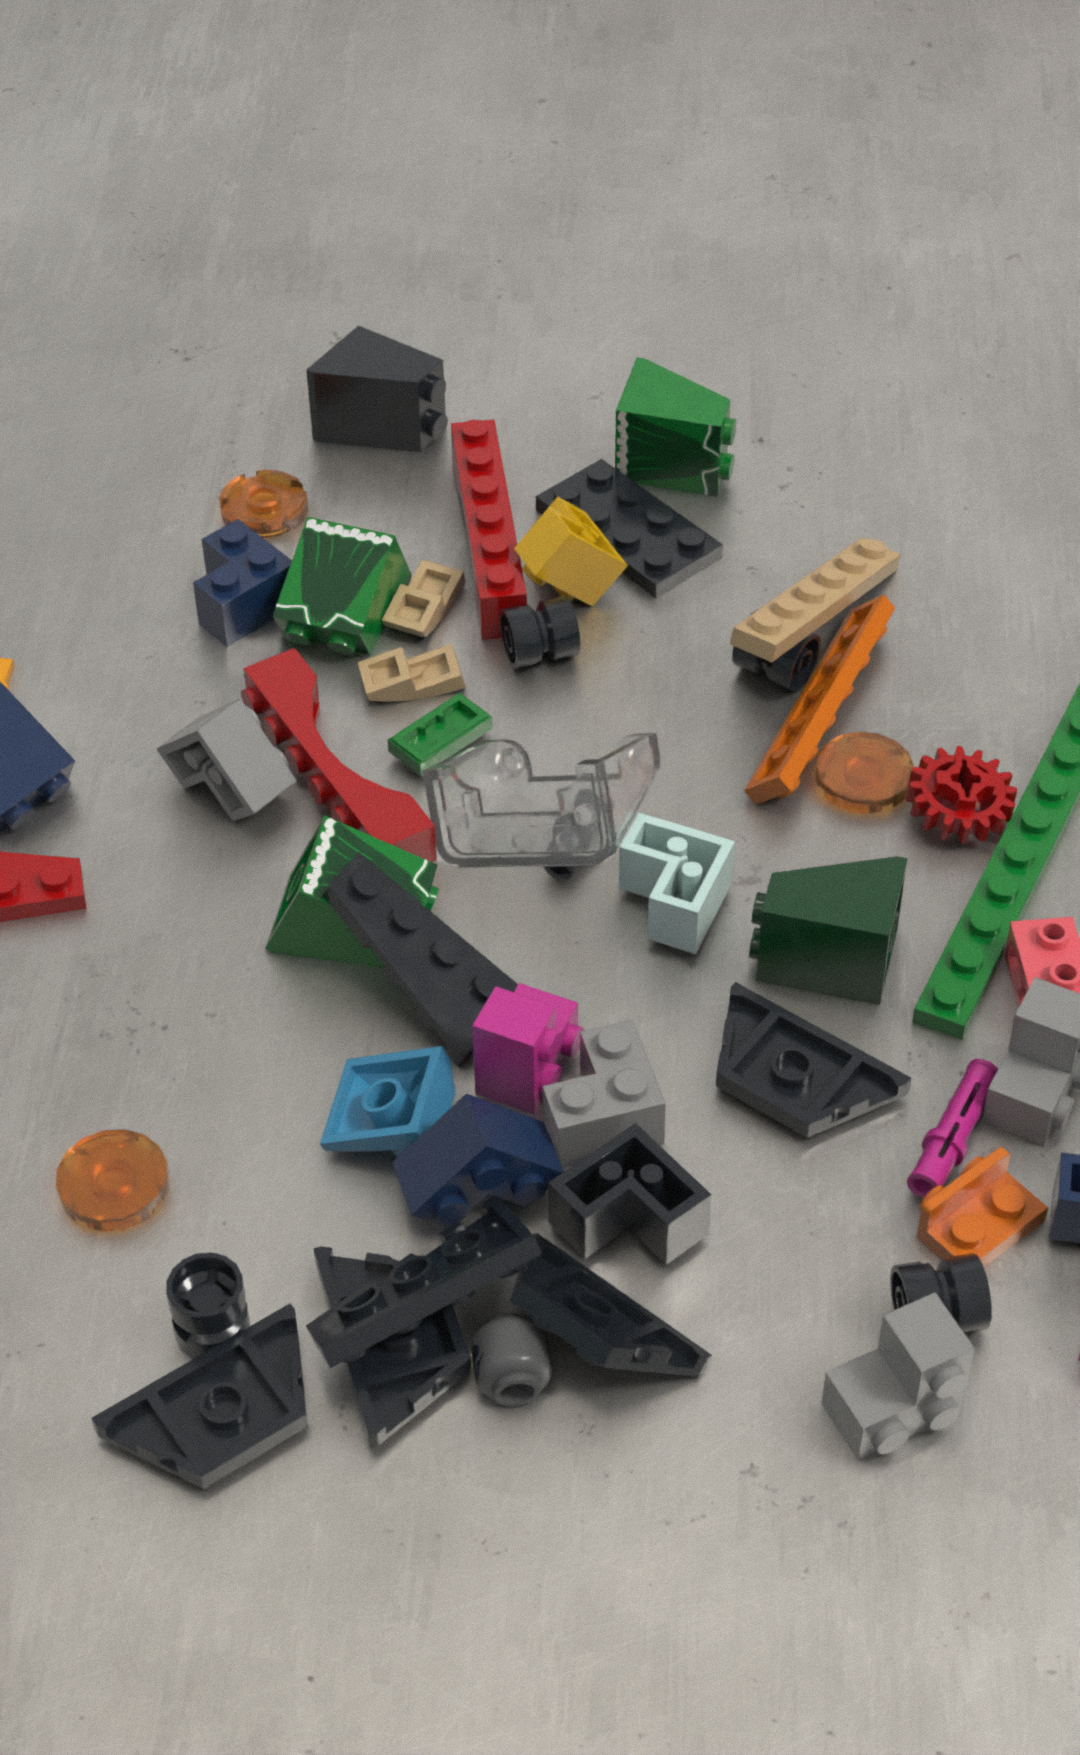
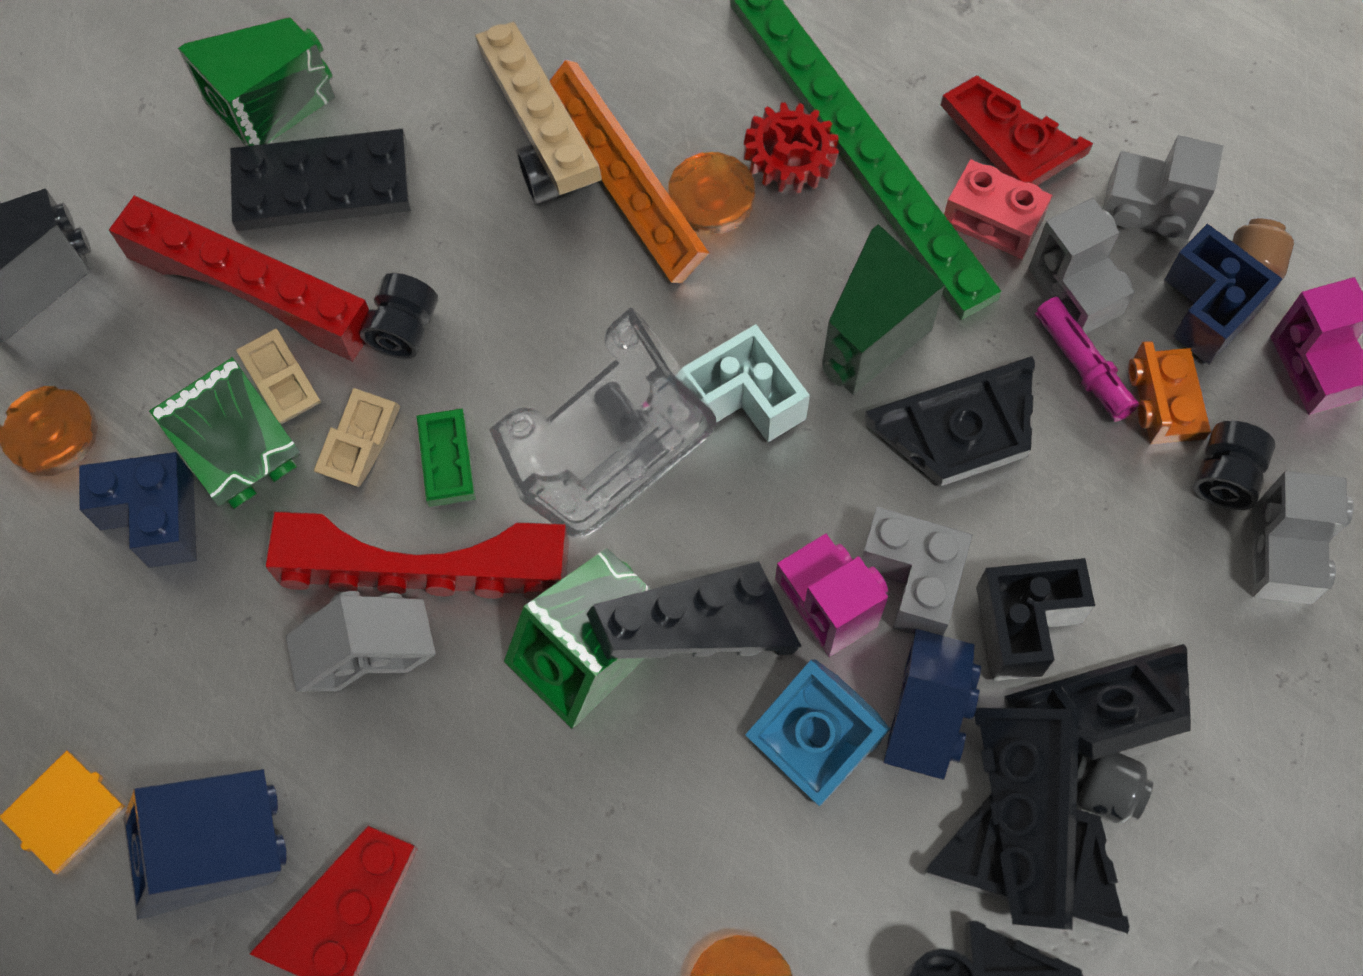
camera: 55 degrees left, 20 degrees up
yellow brick [514,497,628,607] -> none

